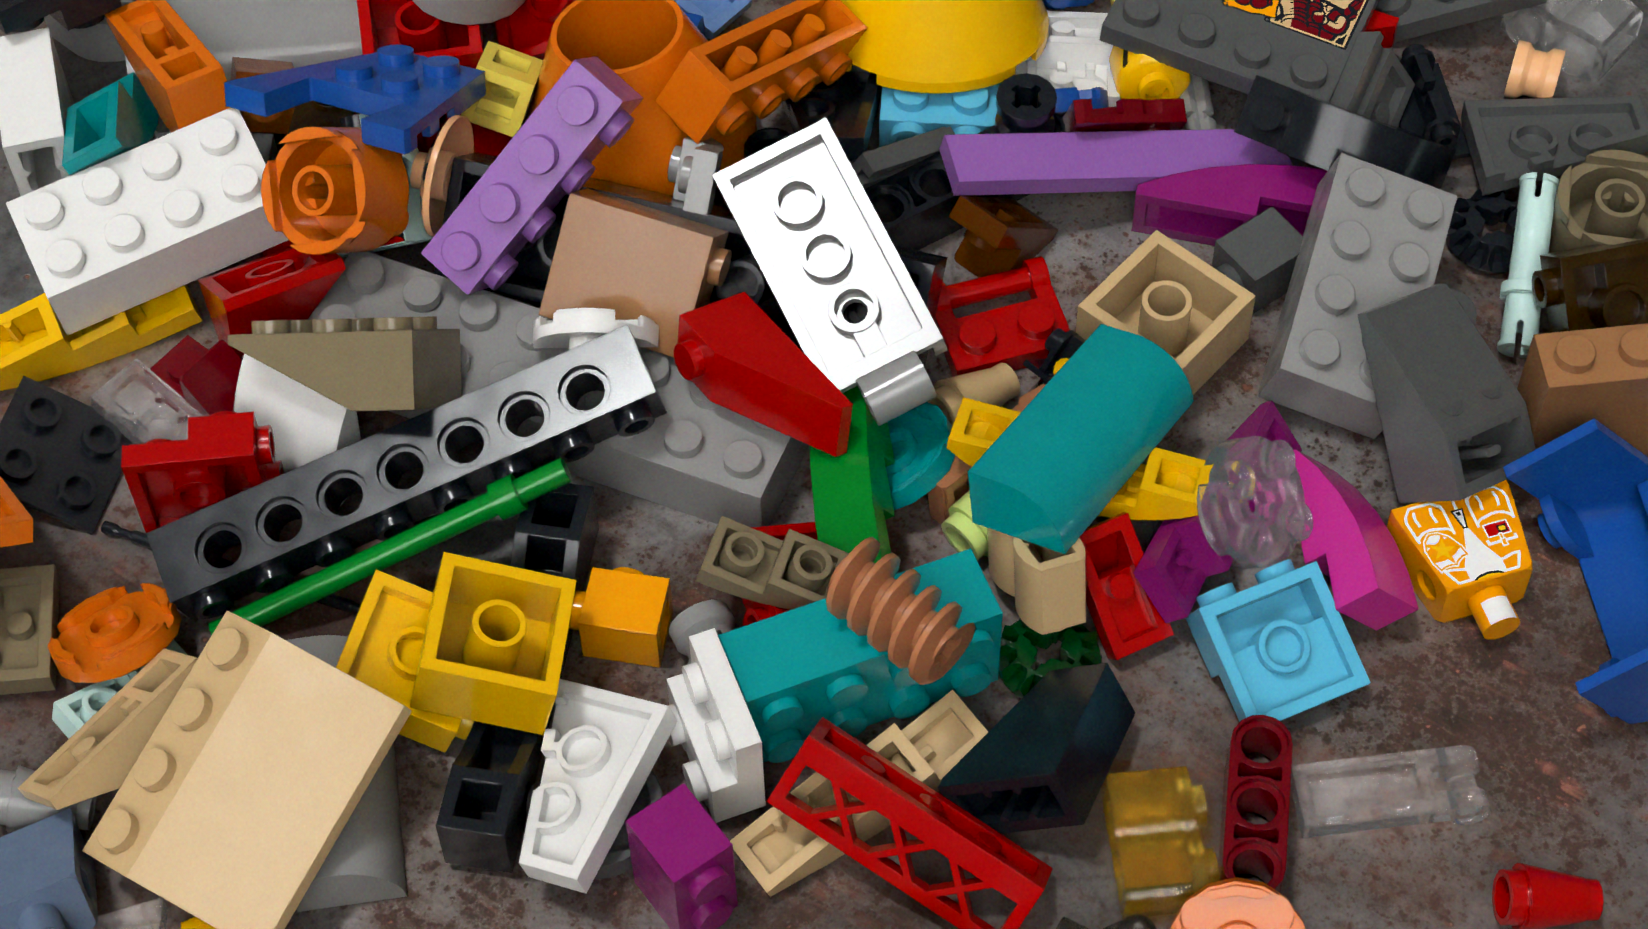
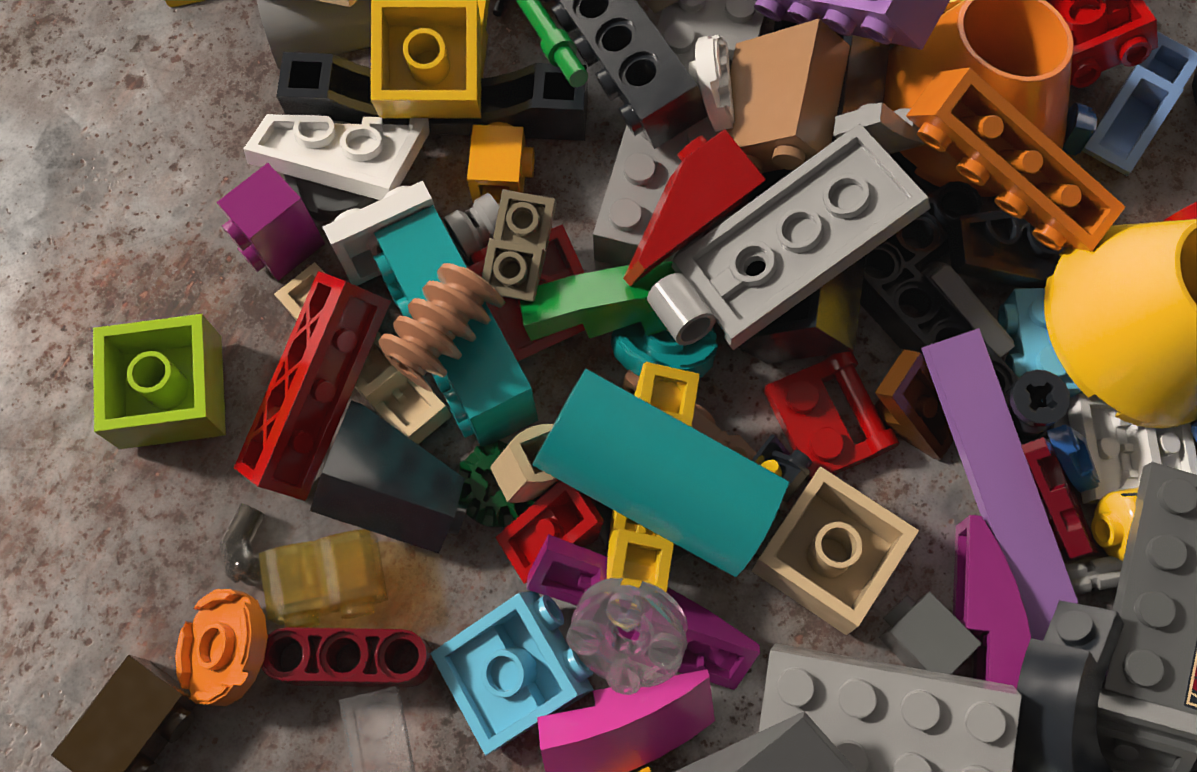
camera: 85 degrees right, 15 degrees up
tan cone [928,363,1020,426] -> none

